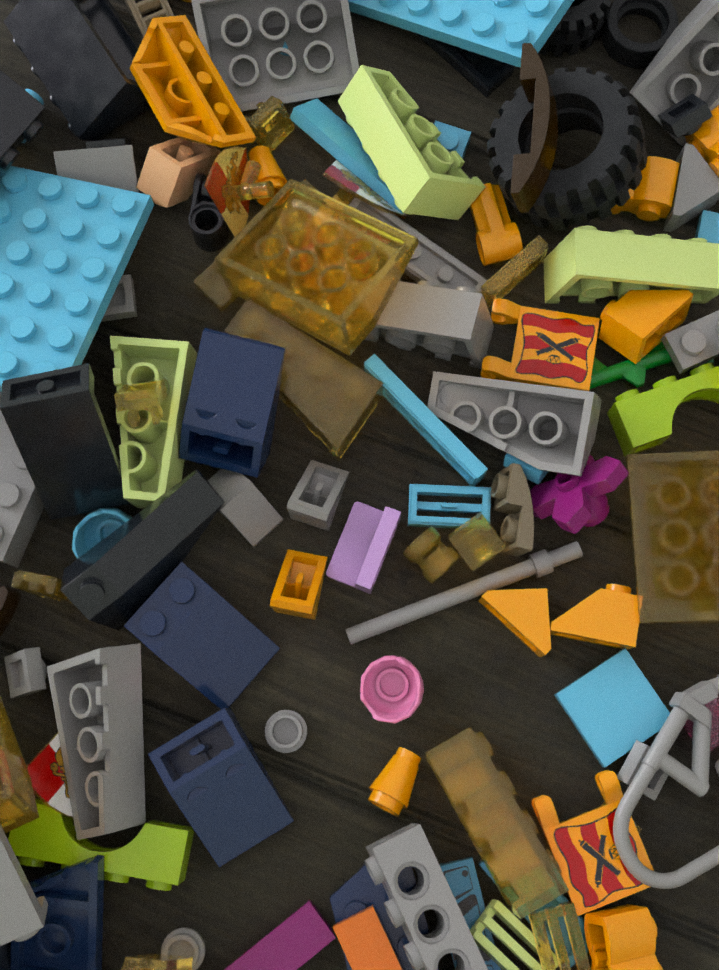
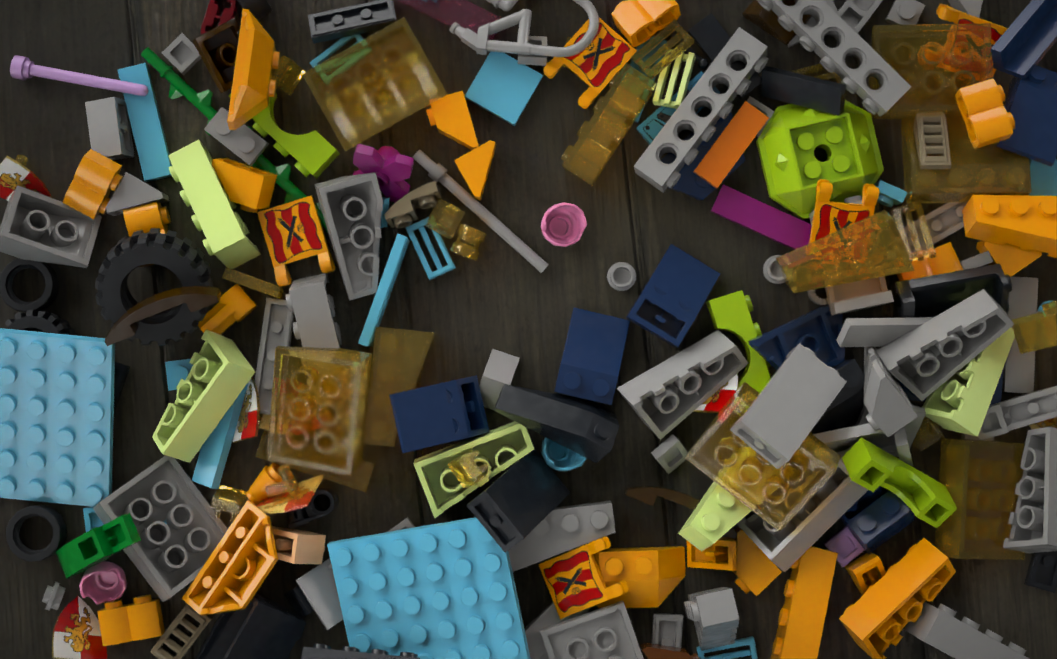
camera: 120 degrees left, 10 degrees up
clear yellow tile [11,570,72,603] -> none
light orange slope [270,549,328,620] -> none
light grey slope [287,460,349,531] -> none
lavender panel [326,501,401,594] -> none
light orange cone [368,747,421,816] -> none
black plate [658,94,713,139] -> none

